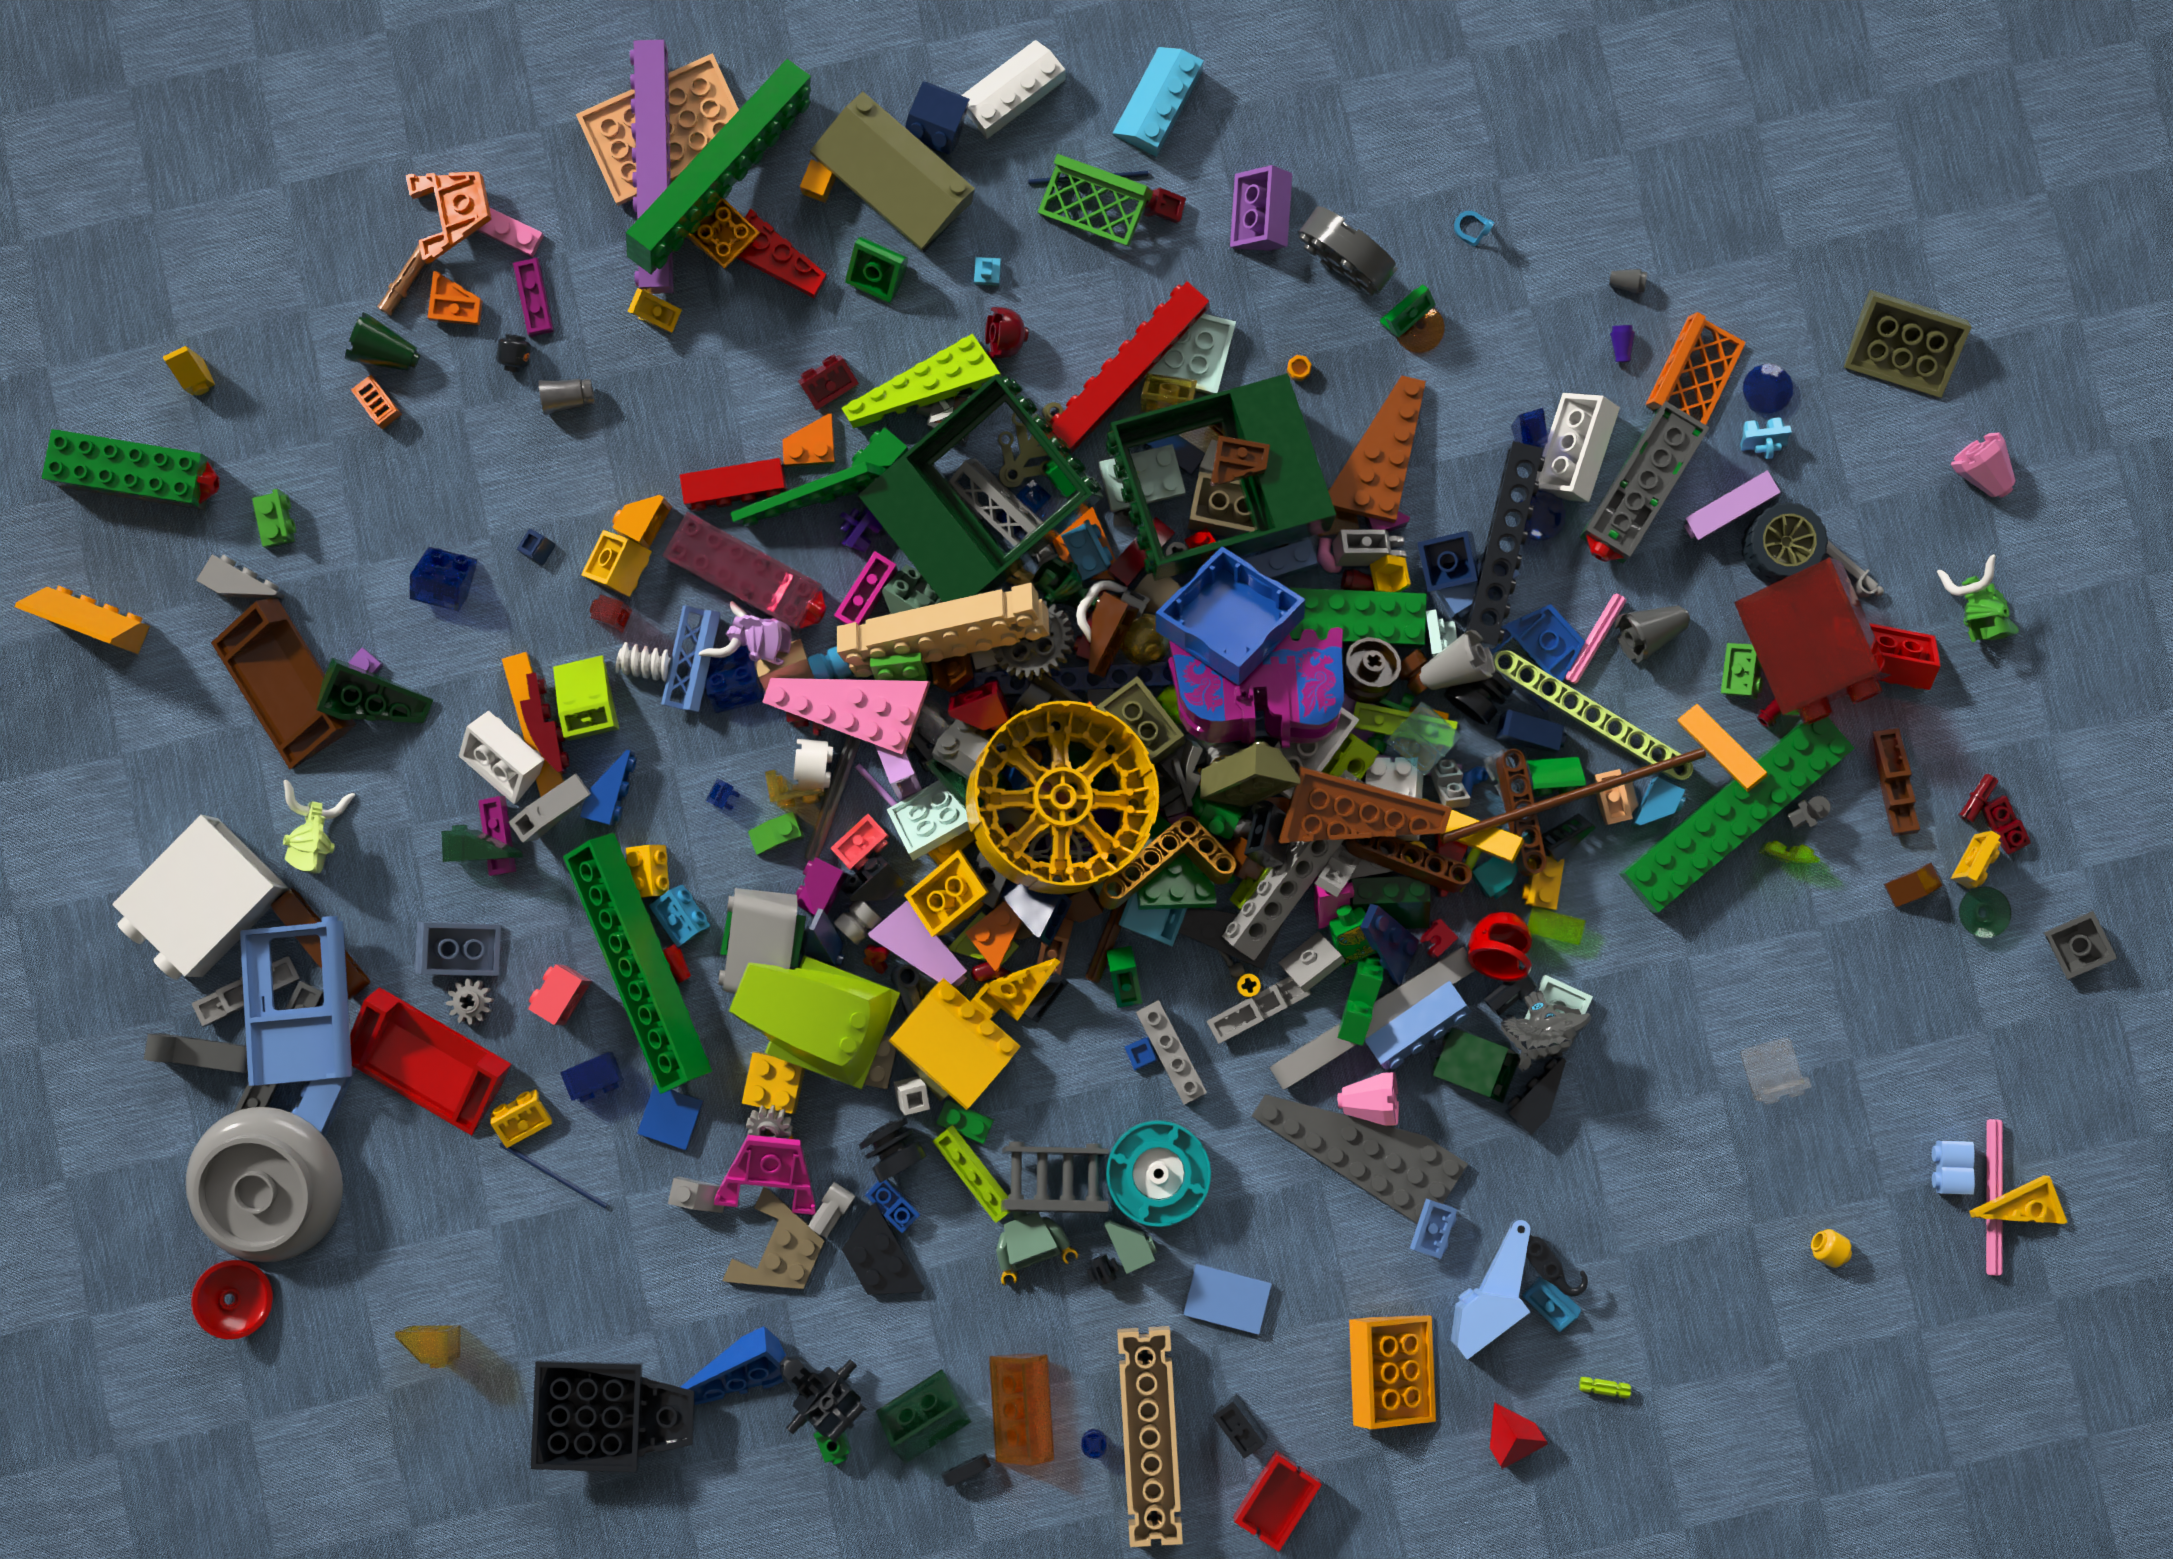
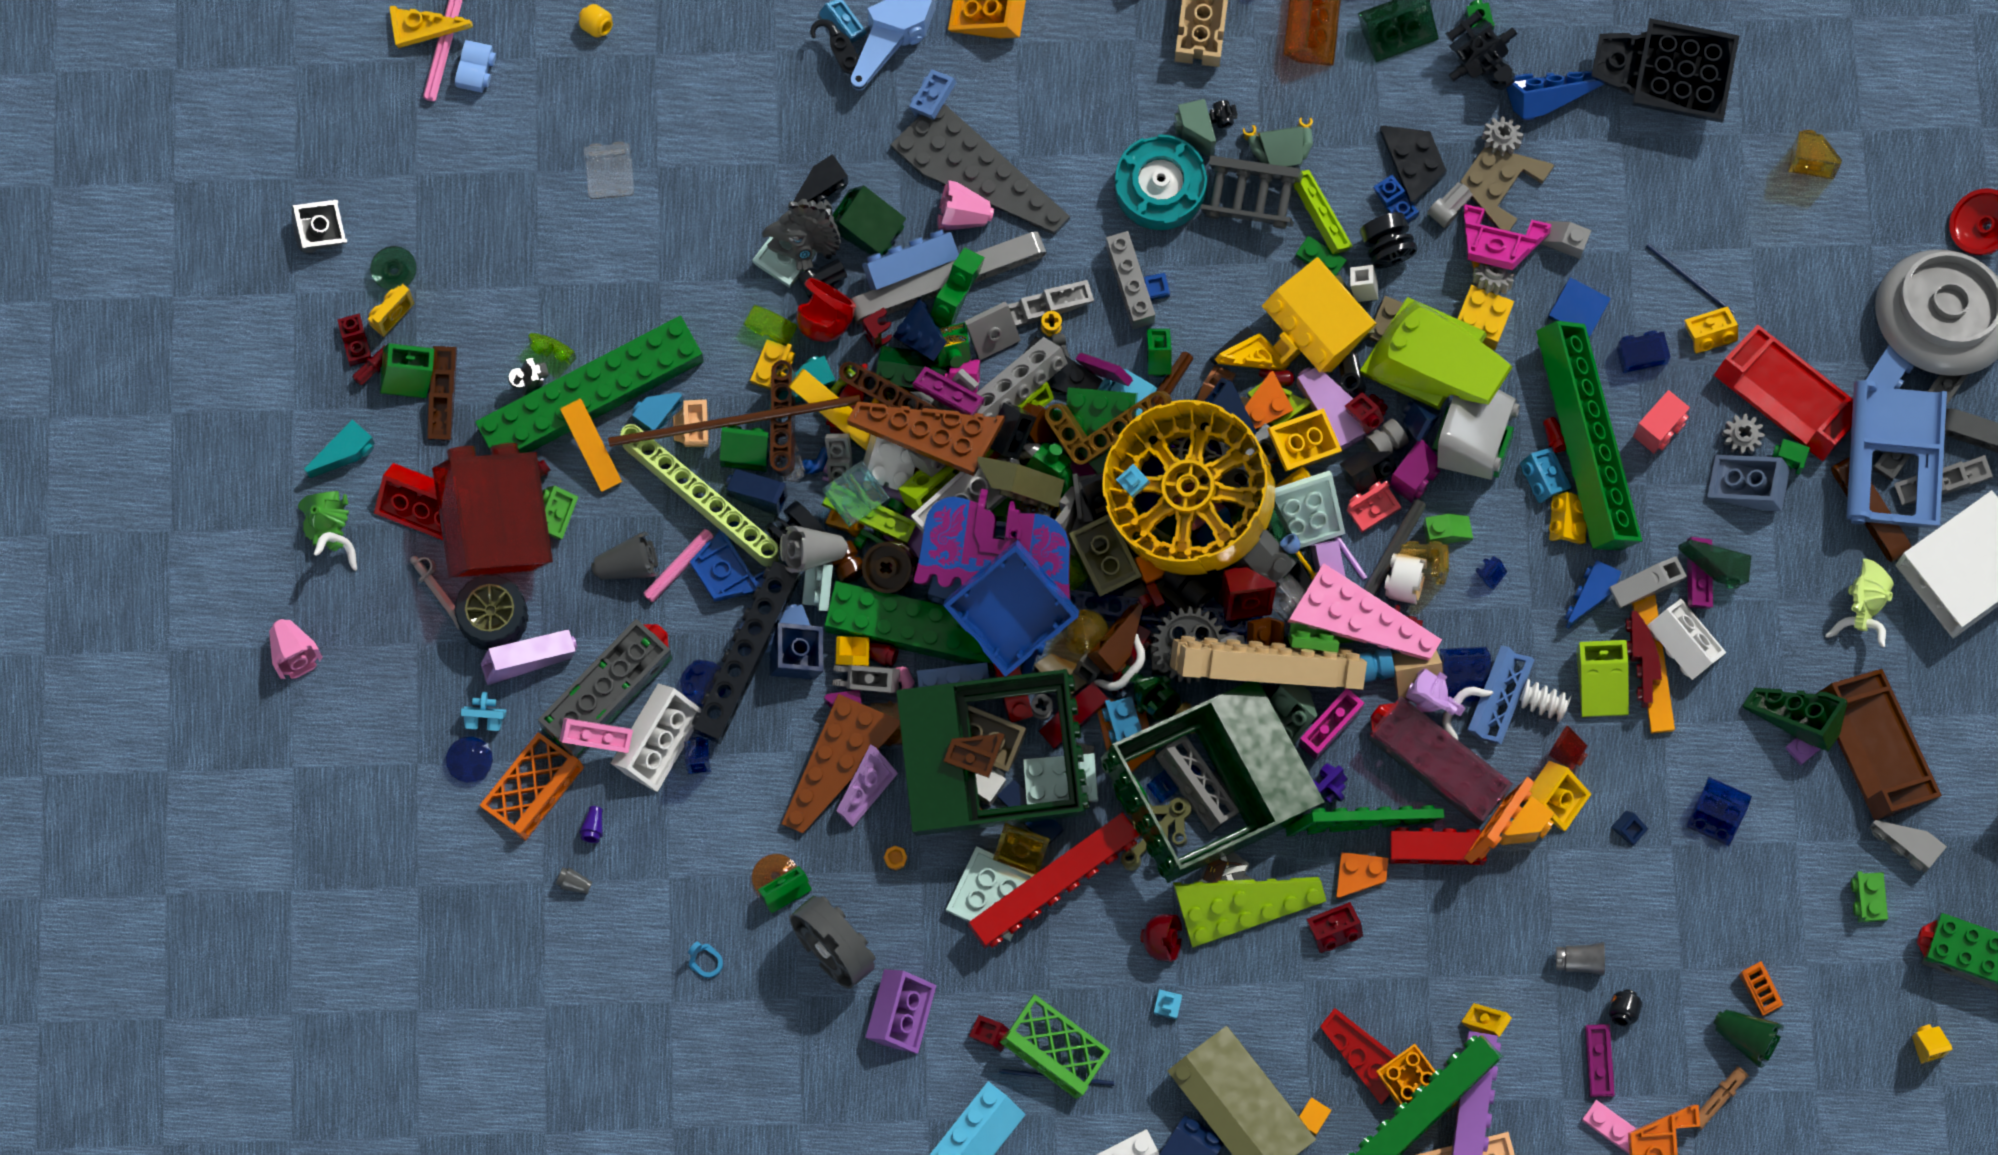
camera: 175 degrees left, 10 degrees down
orange wing [428,271,483,326] -> none
green brick [845,237,908,303] -> none
green slope [851,427,909,468] -> none
medium blue tile [1183,1263,1272,1335] -> none
black slope [1541,813,1595,862] -> none
olive slope [1844,290,1972,398] -> none
reddish brown slope [1884,862,1943,907] -> none
none -> teal slope [304,419,375,478]
none -> green slope [380,343,434,399]
none -> bright pink plate [559,718,633,753]
none -> lavender wing [836,744,898,827]
none -> magenta tile [913,366,984,415]
none -> magenta tile [1075,353,1133,387]
none -> medium azure tile [1116,464,1150,498]
none -> dark red tile [1137,582,1165,613]
none -> medium blue hinge [1280,533,1317,580]
none -> dark red bracket [1345,392,1384,434]
none -> orange plate [1464,776,1535,864]
none -> light grey gear [1482,116,1523,156]
none -> green brick [1772,439,1810,475]

